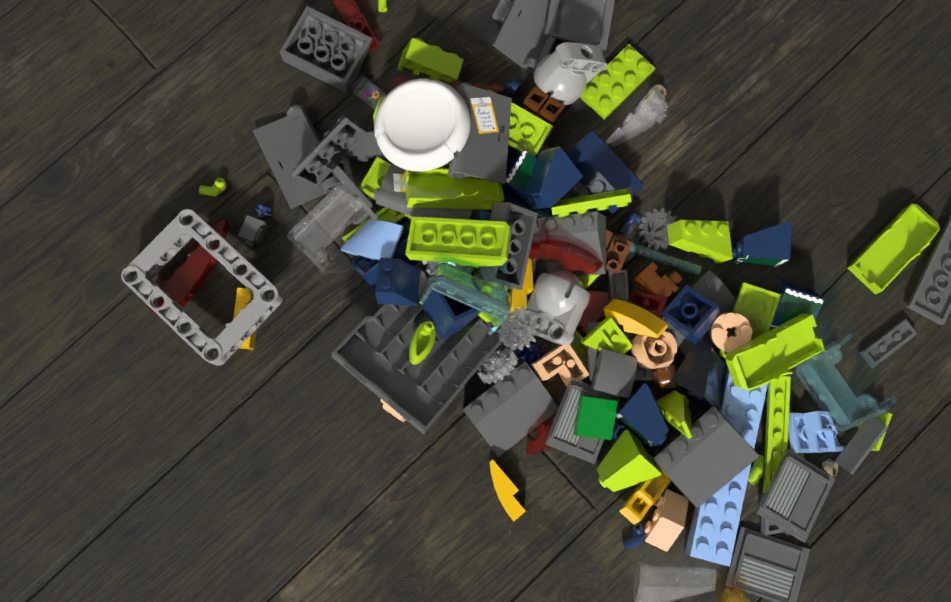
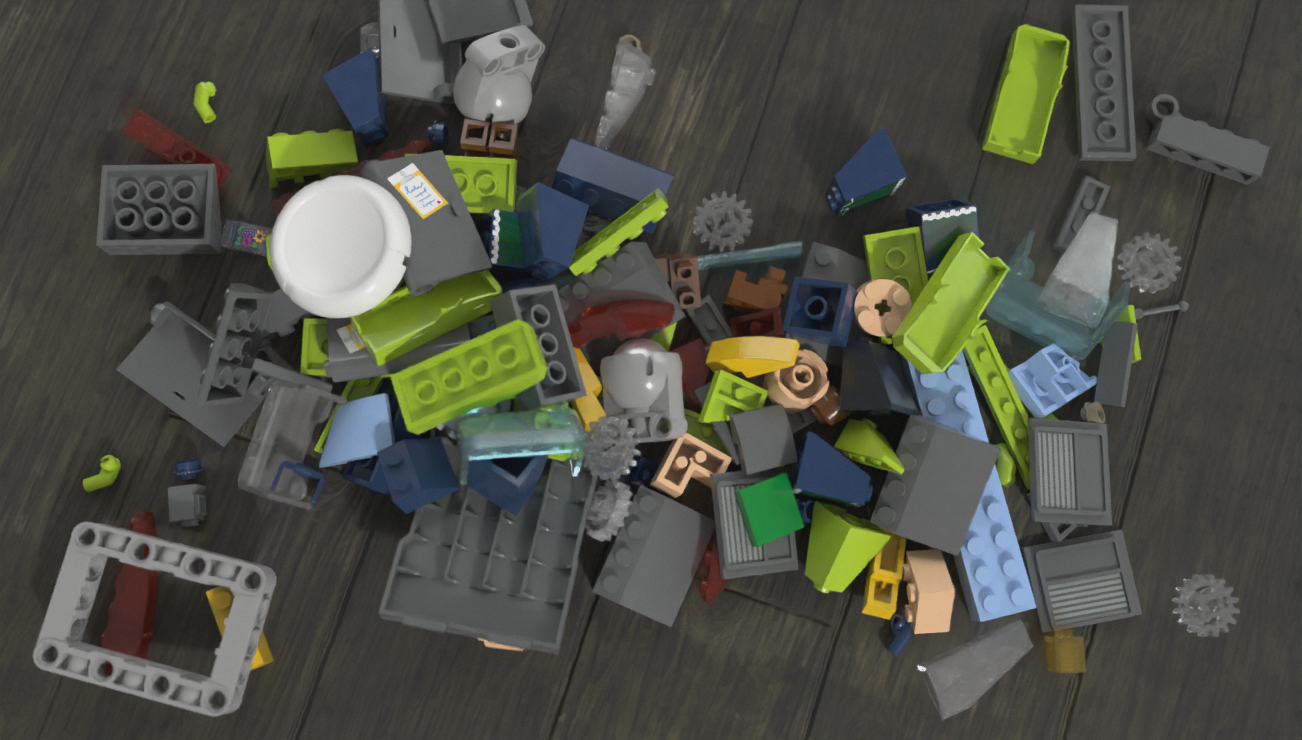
camera: 30 degrees left, 0 degrees up
lime arm [409,321,436,365] -> none
yellow slope [489,459,525,521] -> none
lime plate [580,44,655,120] -> none
dark blue arm [618,211,643,236] -> none
lime wedge [667,220,733,263] -> none
none -> dark blue piece [270,461,325,506]
none -> dark blue slope [322,48,390,149]
none -> clear wedge [1038,212,1118,329]
none -> clear gear [1118,233,1181,293]
none -> dark grey hinge [1134,301,1189,320]

